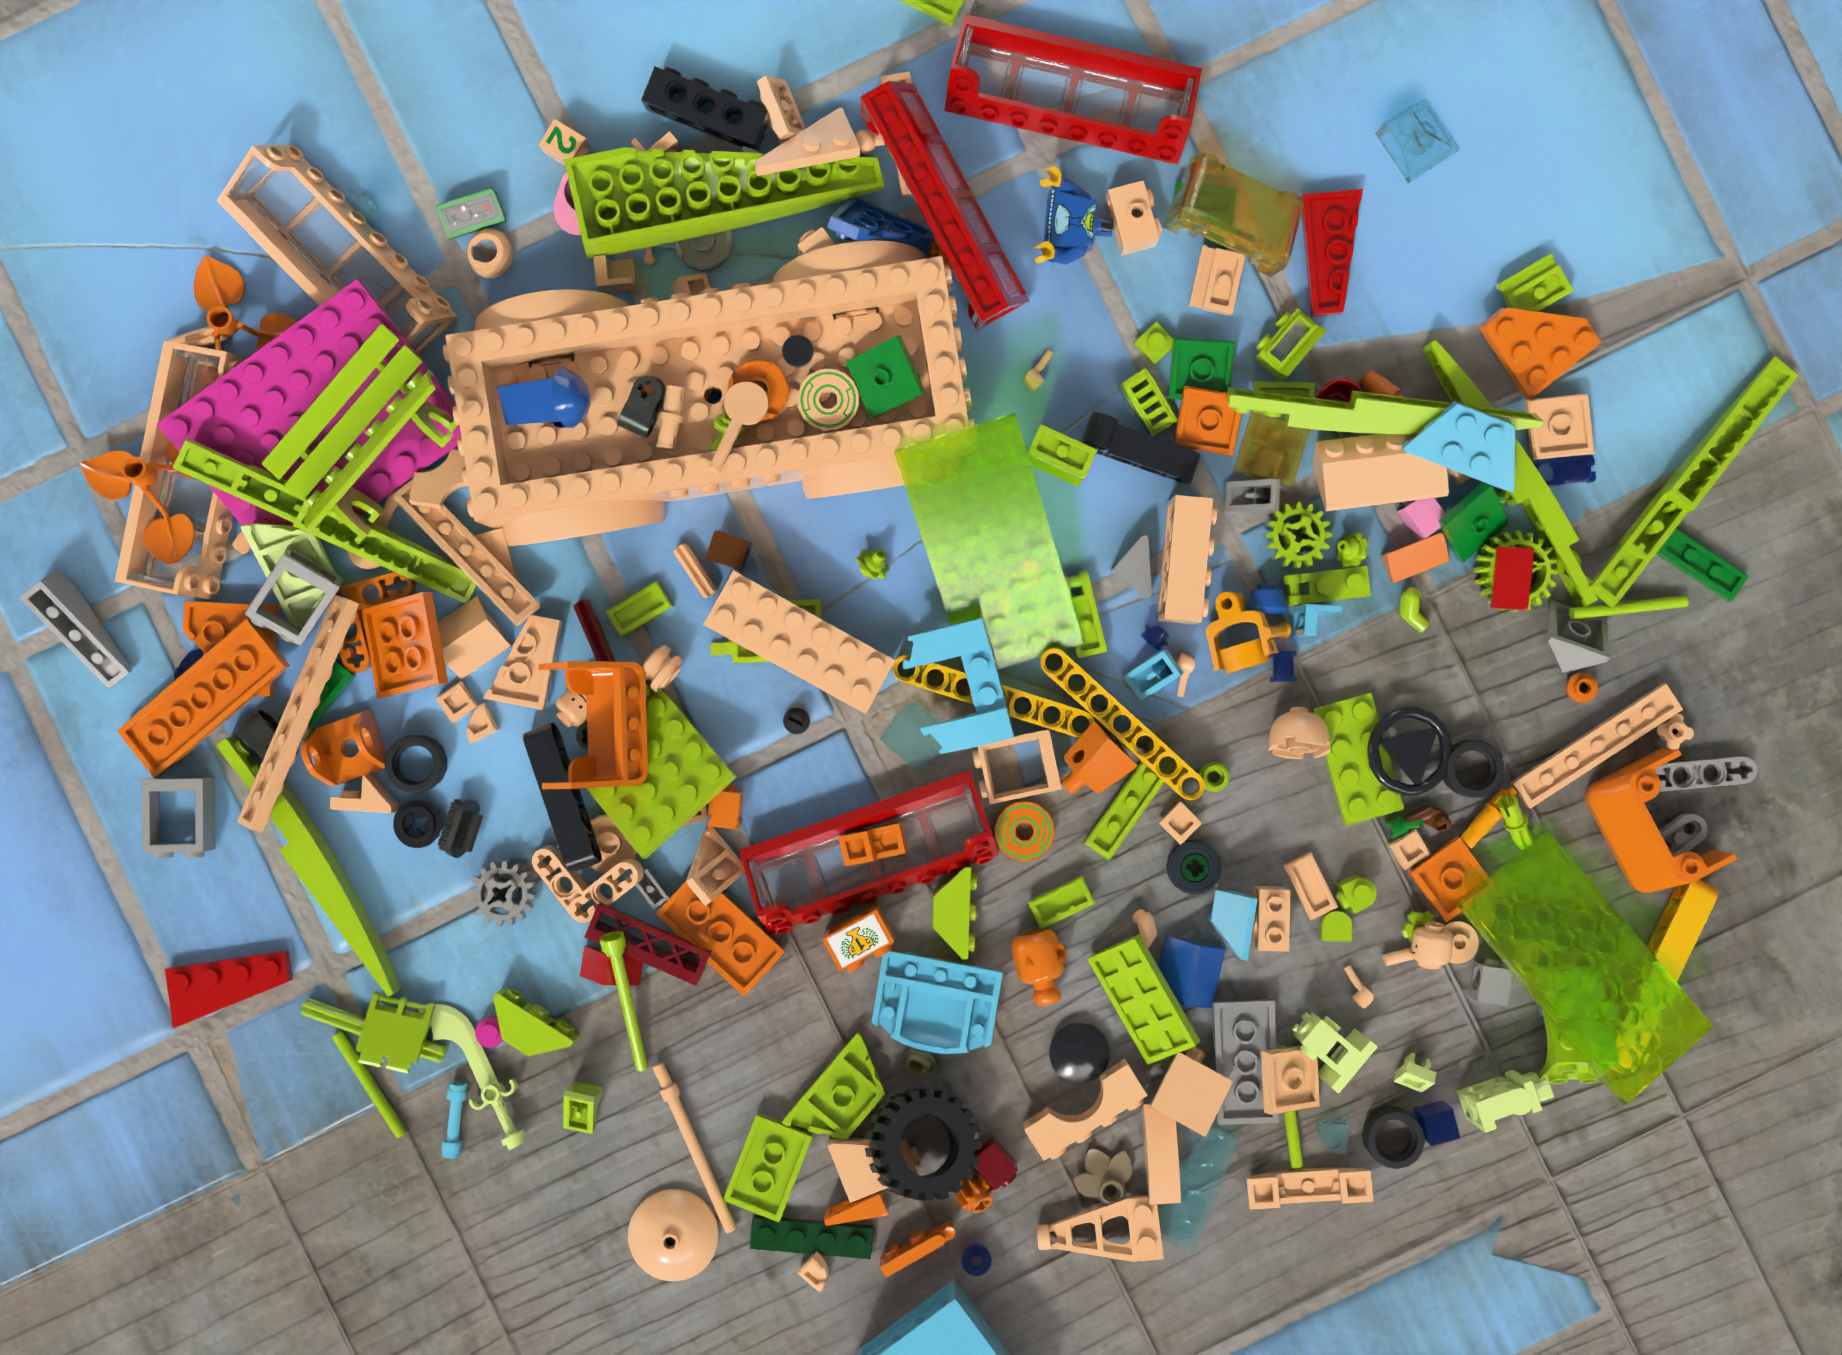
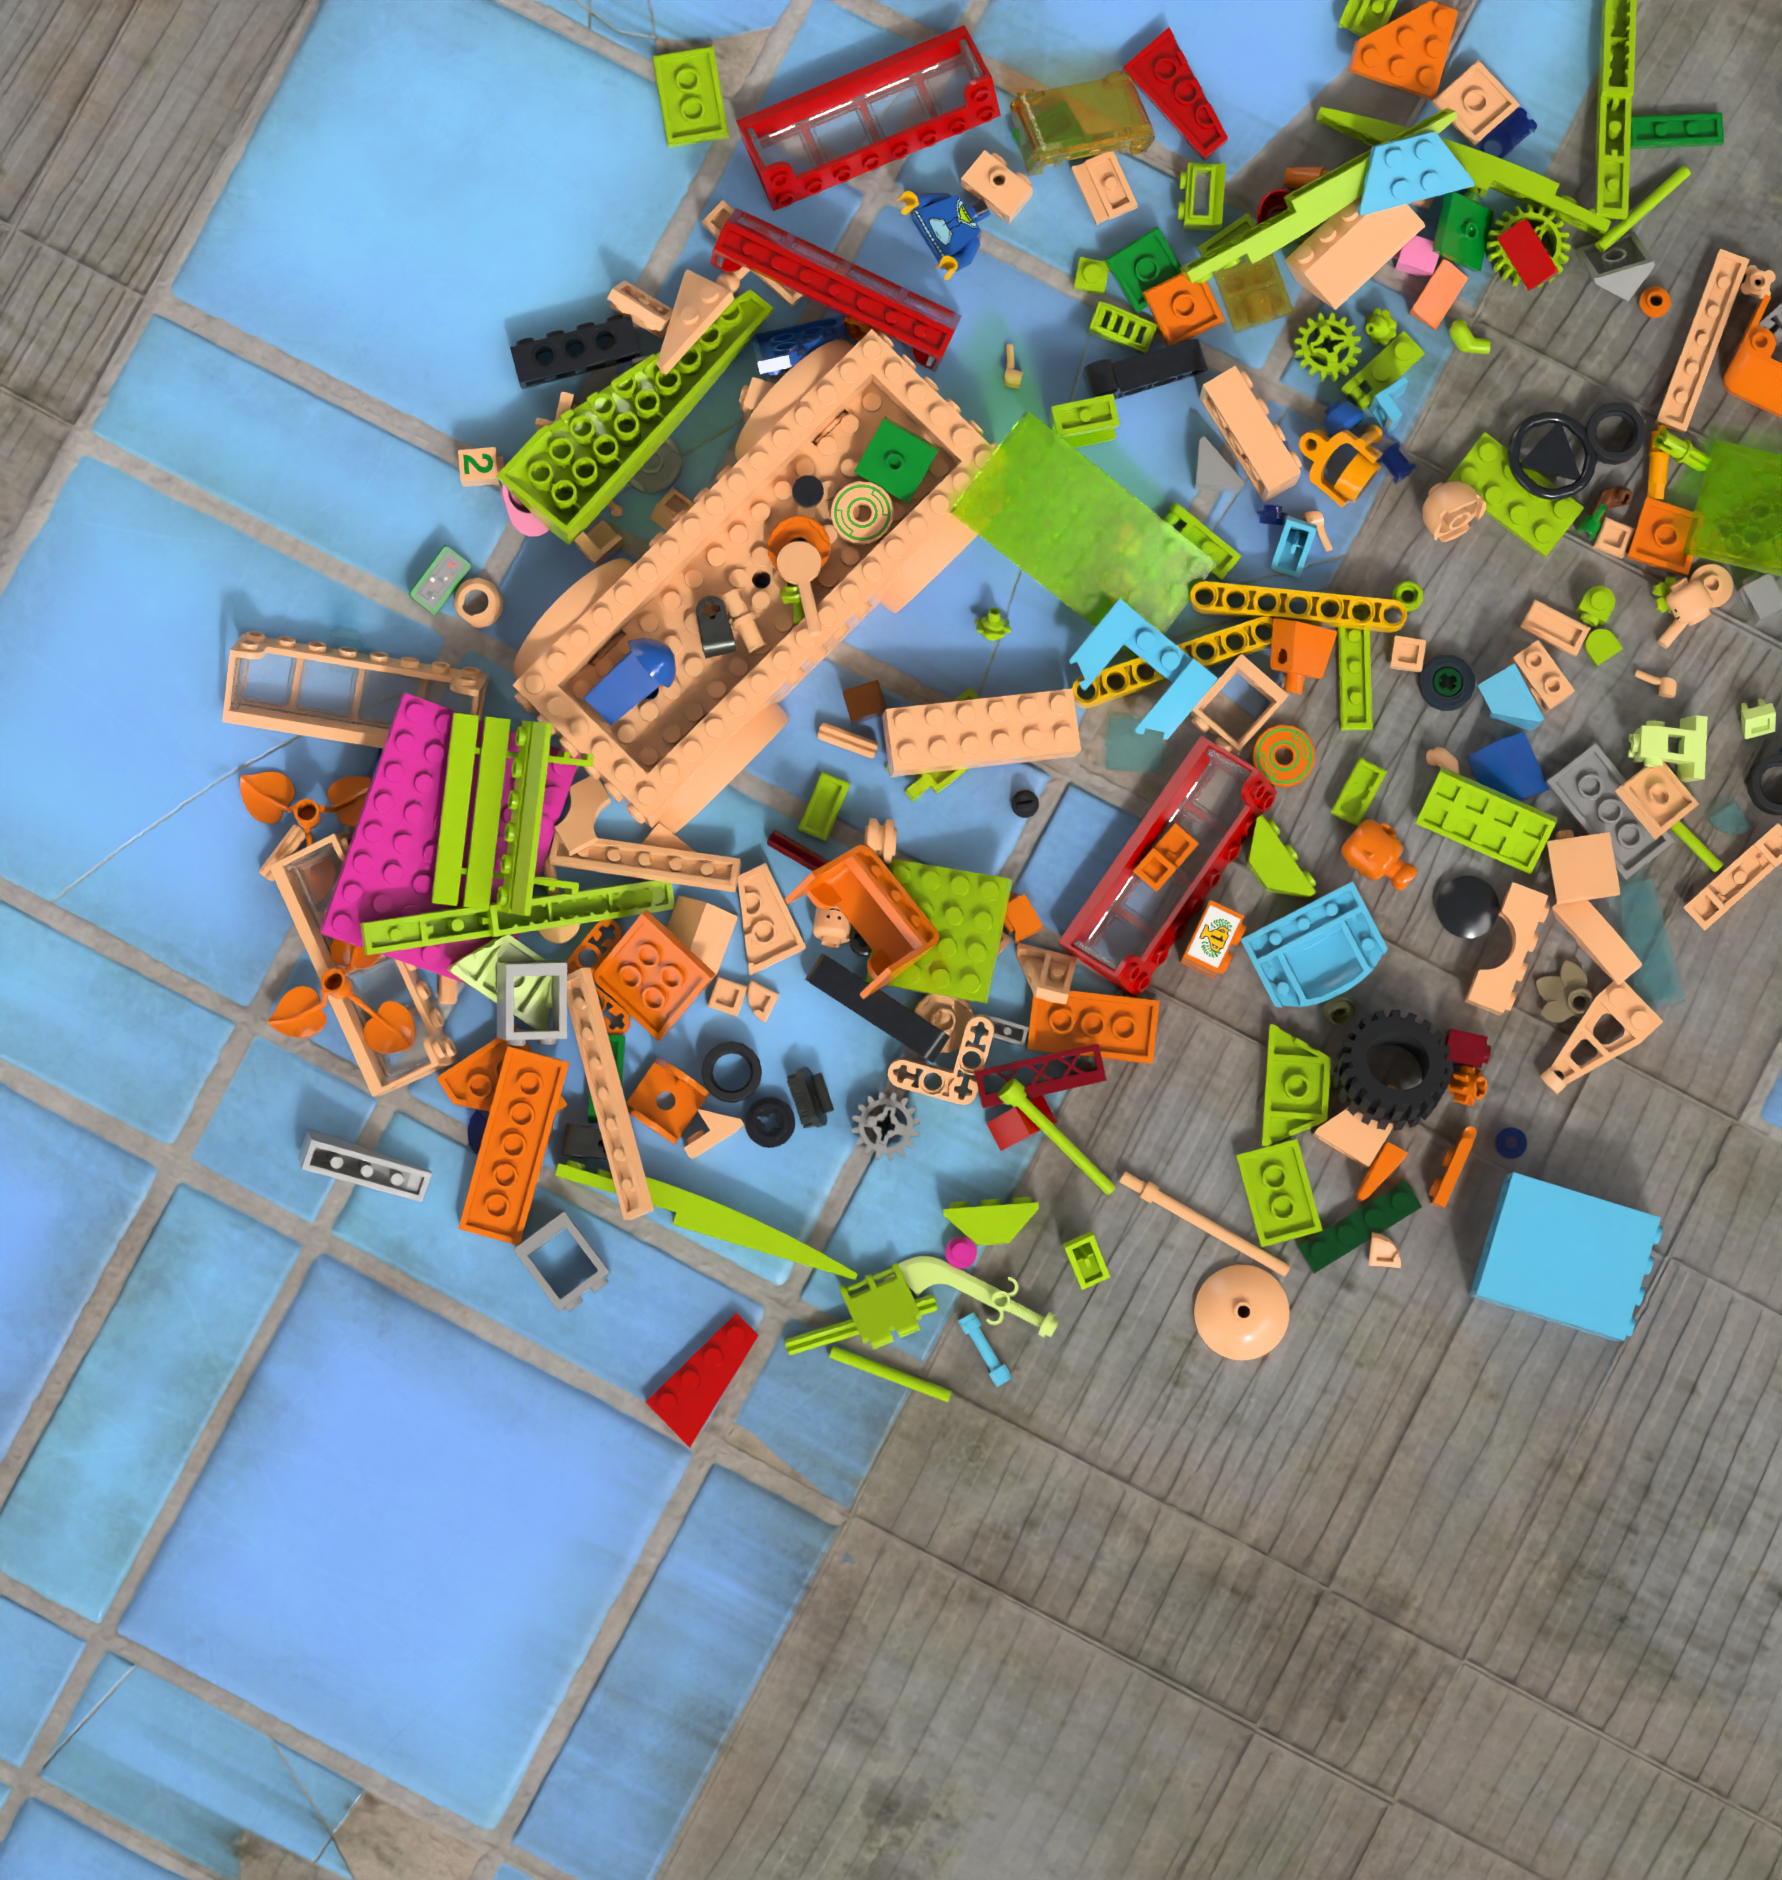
camera: 35 degrees left, 5 degrees down
light grey slope [1224,479,1280,515] -> none

